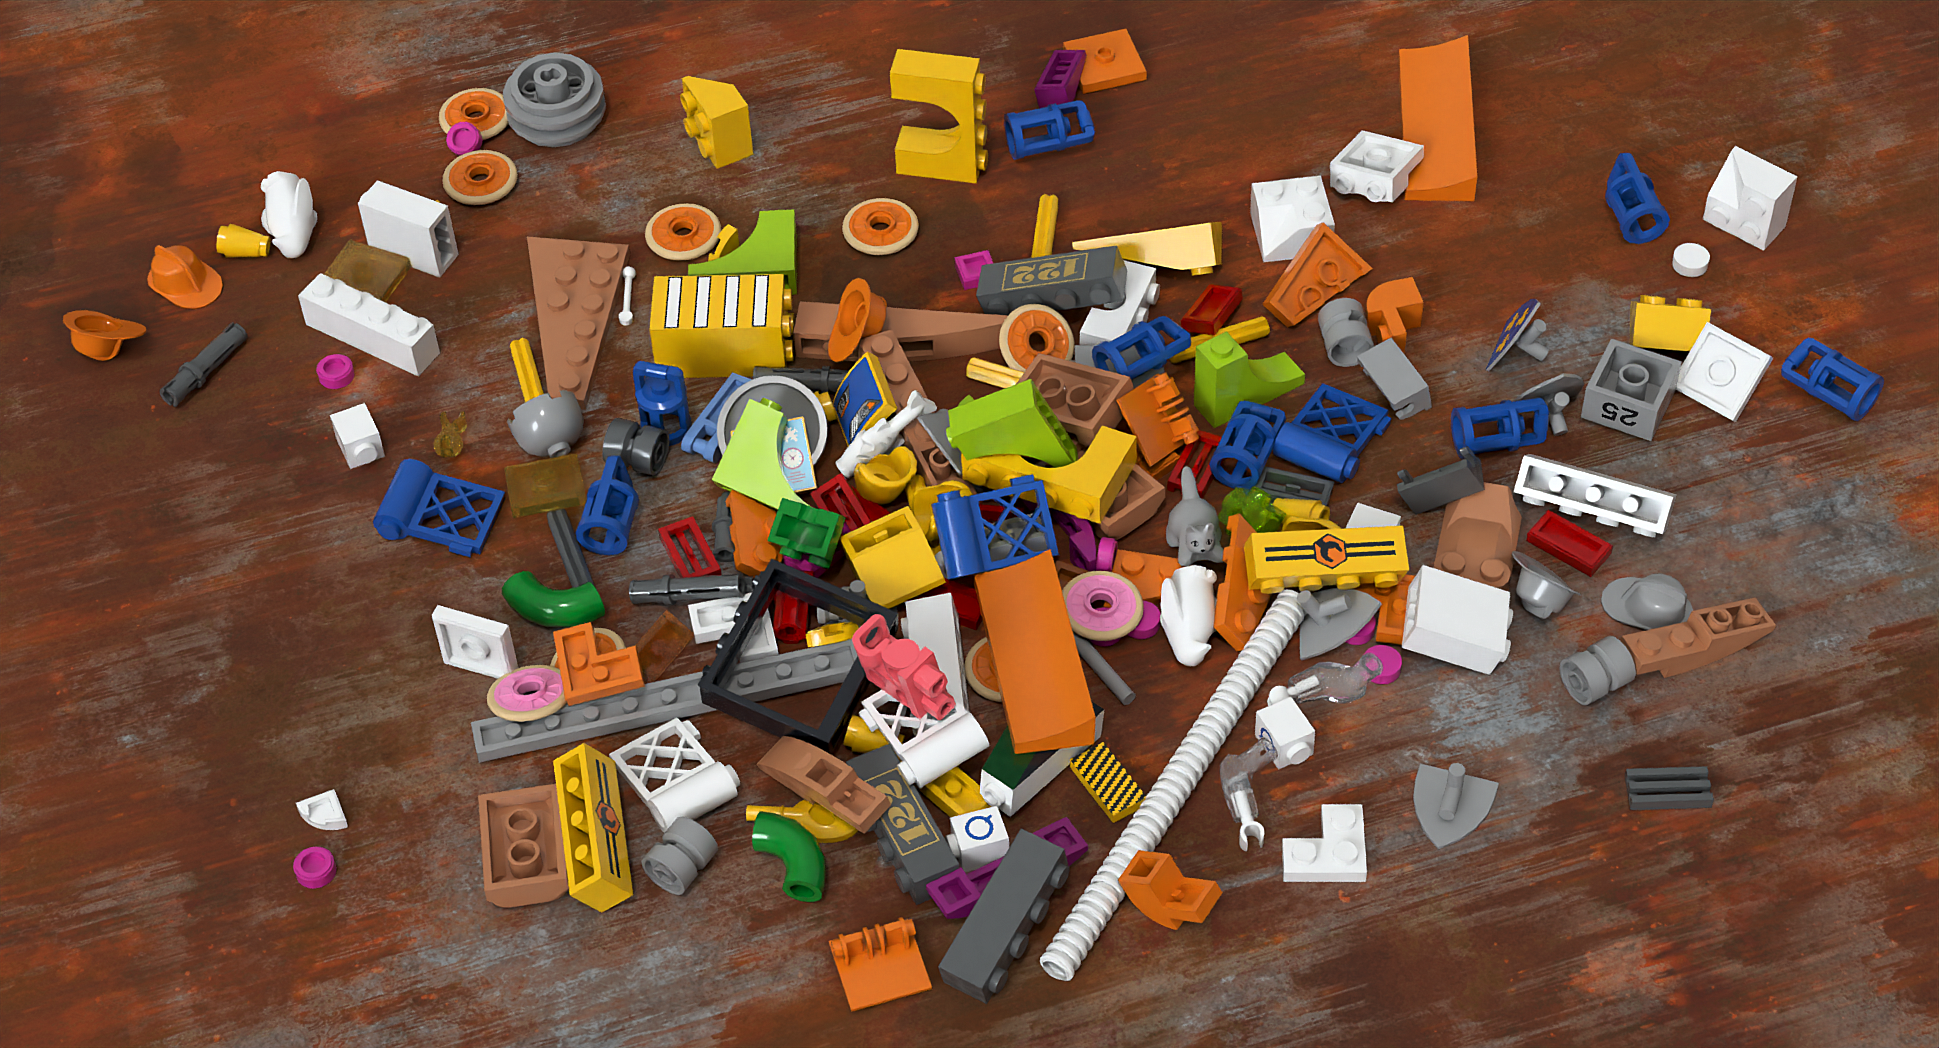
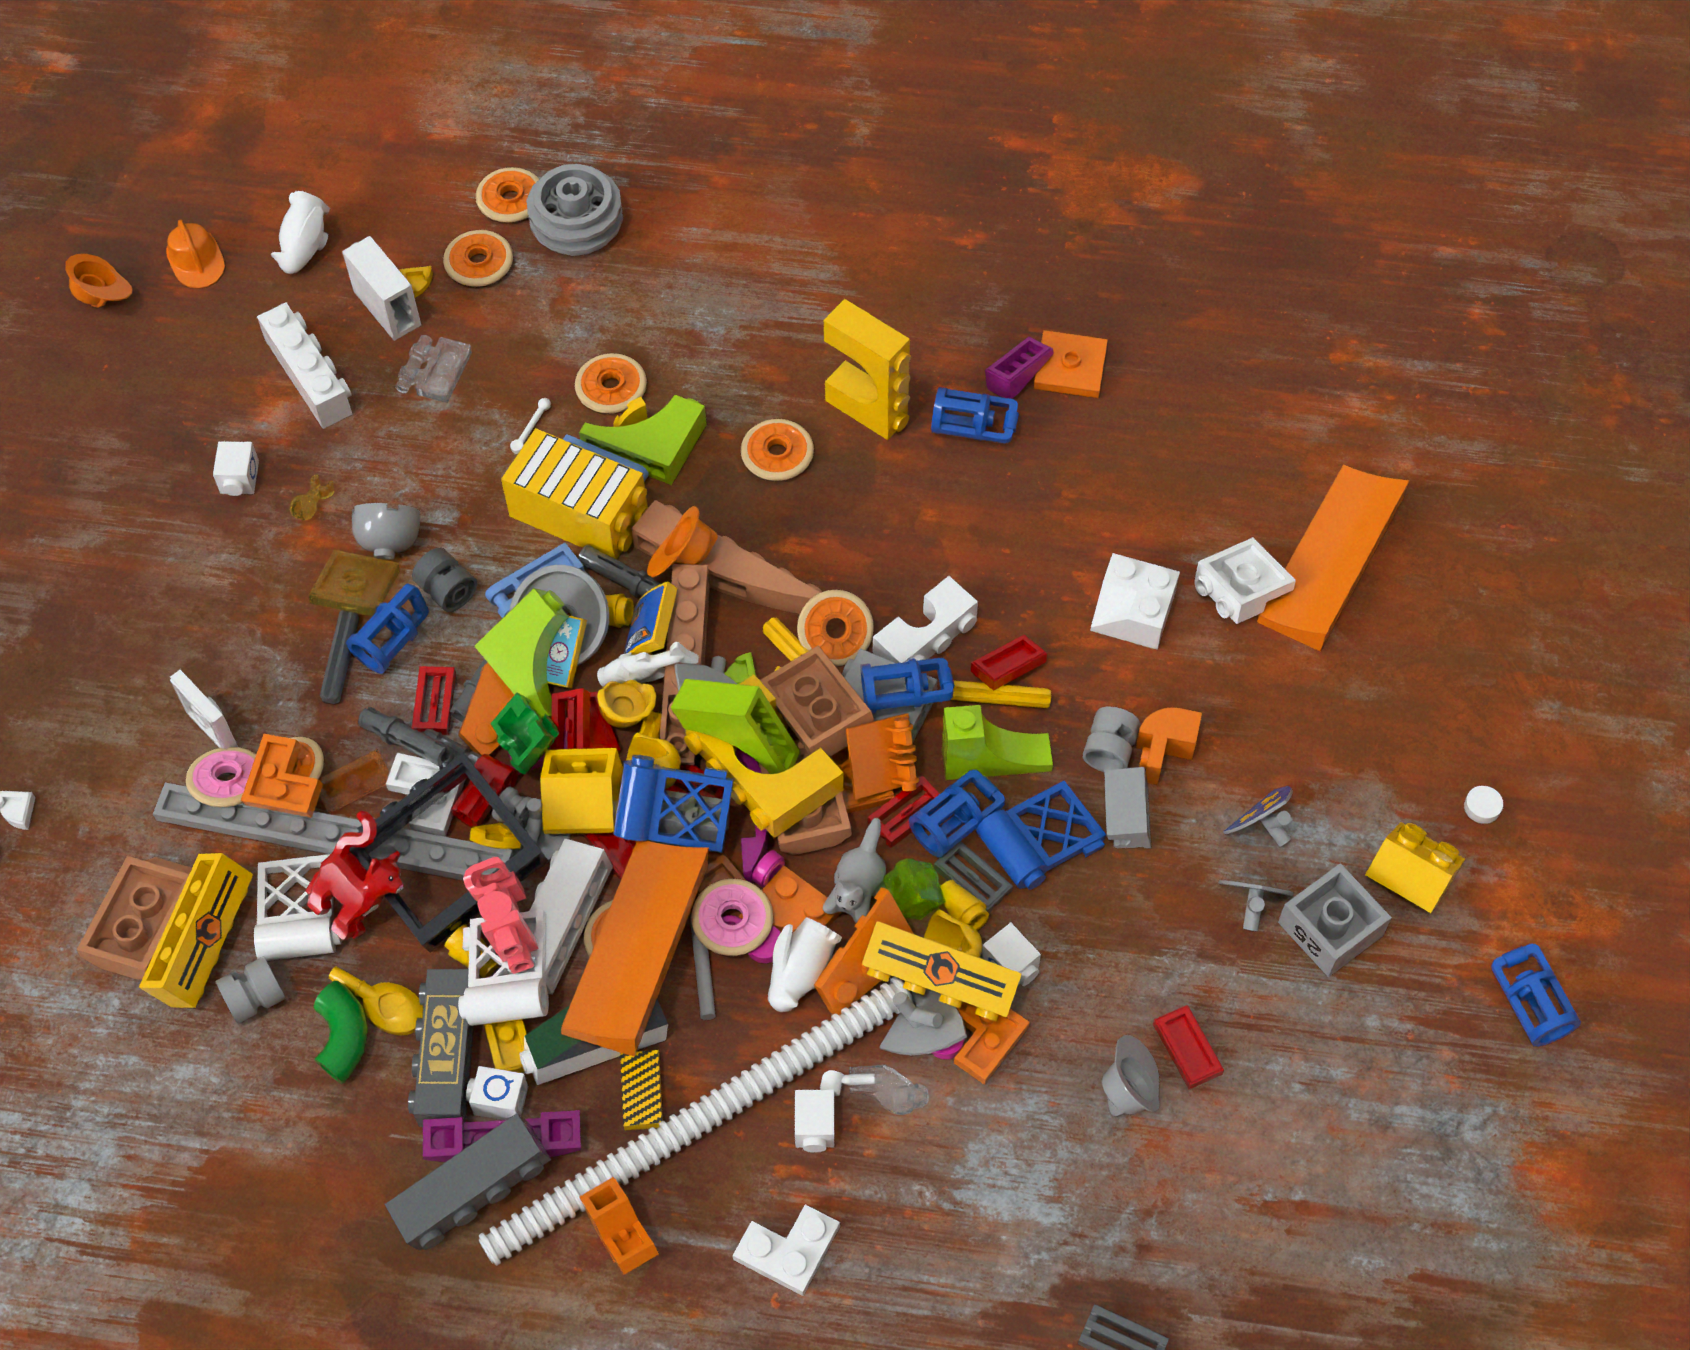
camera: 25 degrees right, 10 degrees up
dark grey pin [159,322,248,407] -> none
yellow cone [216,223,271,258] -> none
dark pink tile [316,354,355,389] -> none
clear yellow plate [323,240,412,303] -> none
blue piece [373,459,505,557] -> none
dark pink tile [446,122,483,156] -> none
green cylinder [502,571,605,627] -> none
yellow axle [510,338,544,402] -> none
nougat wing [527,236,630,410] -> none
blue piece [633,361,692,446] -> none
yellow slope [680,76,754,169] -> none
nougat slope [757,736,891,834] -> none
orange hinge [829,917,932,1012] -> none
dark pink tile [954,250,993,290] -> none
dark grey brick [976,245,1127,316] -> none
yellow axle [1031,194,1059,258] -> none
yellow wedge [1072,222,1222,275] -> none
clear arm [1220,737,1278,851] -> none
orange wing [1262,222,1373,327] -> none
dark pink tile [1362,645,1402,684] -> none
dark grey hinge [1397,446,1485,515] -> none
white brick [1402,565,1513,675] -> none
light grey shield [1413,763,1499,849] -> none
nougat slope [1433,482,1522,591] -> none
blue piece [1451,398,1549,459] -> none
white brick [1514,454,1676,537] -> none
light grey wheel [1559,636,1636,705] -> none
light grey piece [1601,573,1693,630] -> none
blue piece [1605,152,1670,244] -> none
nougat slope [1620,597,1776,678] -> none
white plate [1676,322,1773,422] -> none
white slope [1703,146,1797,250] -> none
none -> red animal [305,810,404,940]
none -> clear plate [395,335,472,403]

